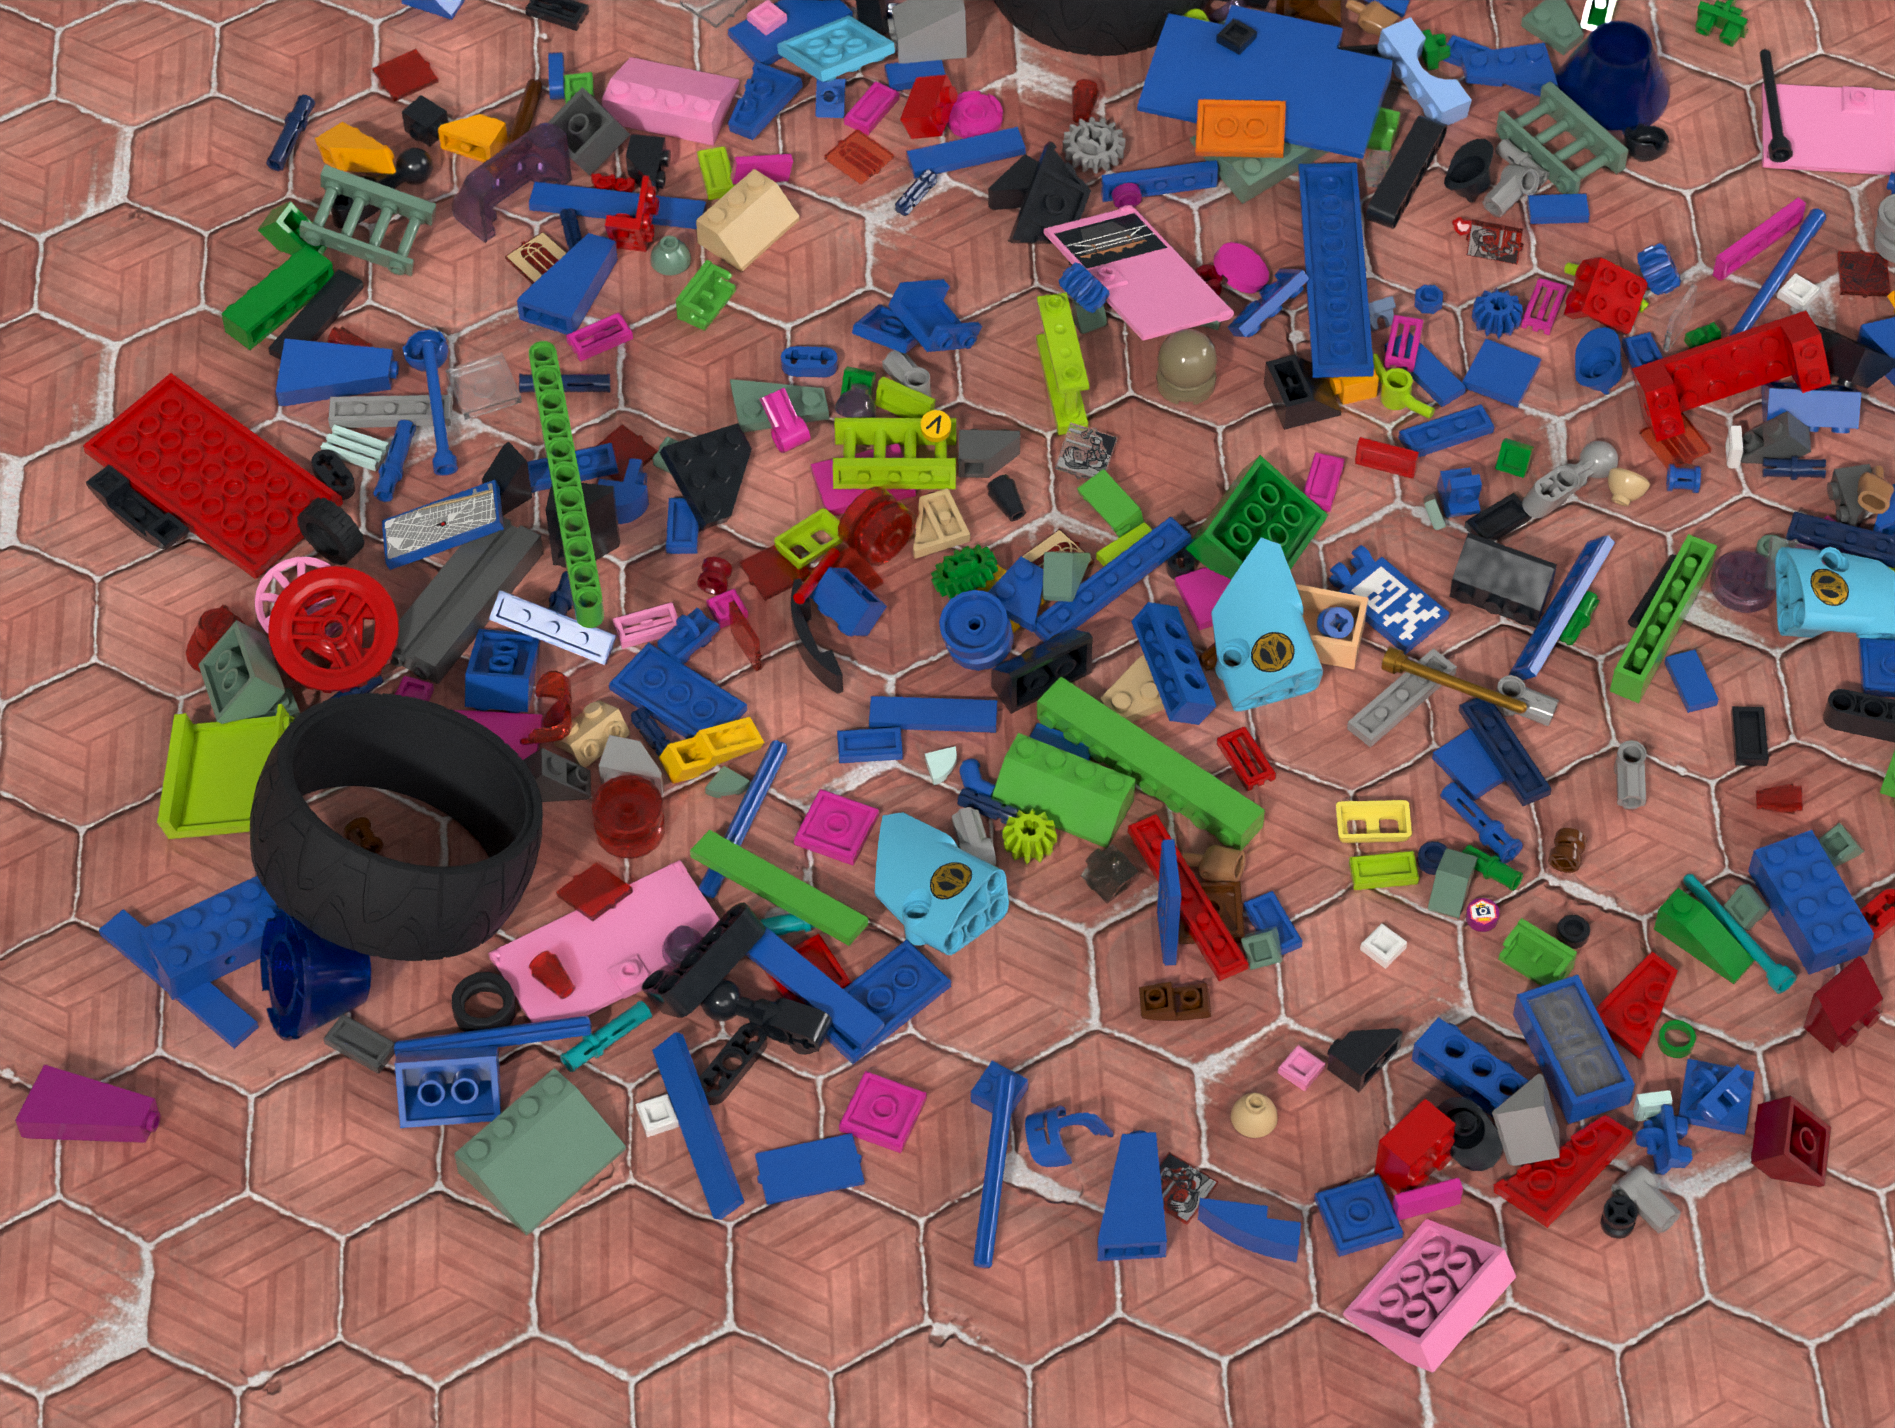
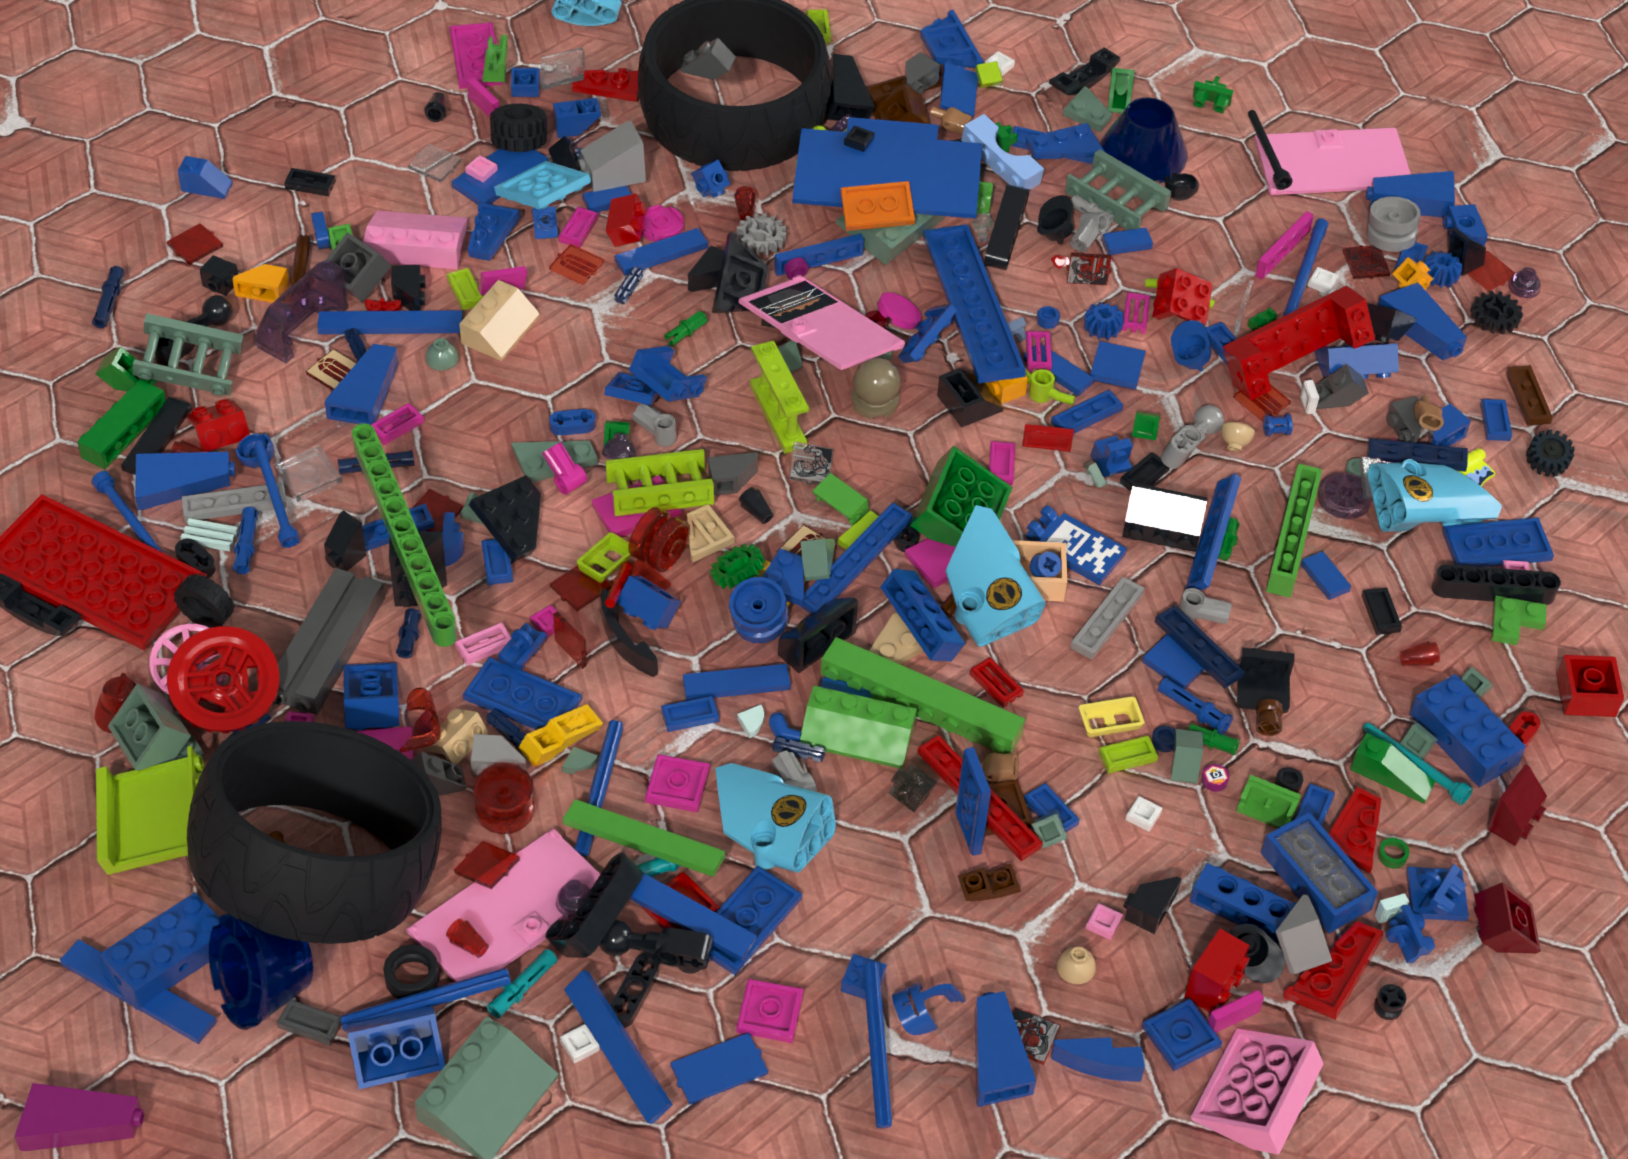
camera: 15 degrees left, 5 degrees down
light orange slope [314,122,396,174] -> none
tile [382,480,504,570] -> none
tile [489,590,617,665] -> none
red bracket [605,175,659,252] -> none
bright green hinge [676,260,736,331] -> none
dark red wheel [697,557,733,595] -> none
lime tile [875,376,936,418] -> none
yellow tile [921,410,951,442] -> none
lime gear [1002,808,1057,864] -> none
blue gear [1058,263,1110,313] -> none
pearl gold piece [1381,646,1527,714] -> none
light grey piece [1611,1165,1681,1234] -> none
light grey piece [1614,740,1647,809] -> none
black bar [1628,554,1676,628] -> none
blue gear [1637,243,1681,295] -> none
dark blue pin [1762,456,1826,480] -> none
none -> blue piece [91,471,162,552]
none -> red bracket [187,399,250,452]
none -> green axle [664,311,708,347]
none -> blue brick [691,160,731,198]
none -> black bracket [1237,648,1295,713]
none -> blue tile [1294,783,1335,826]

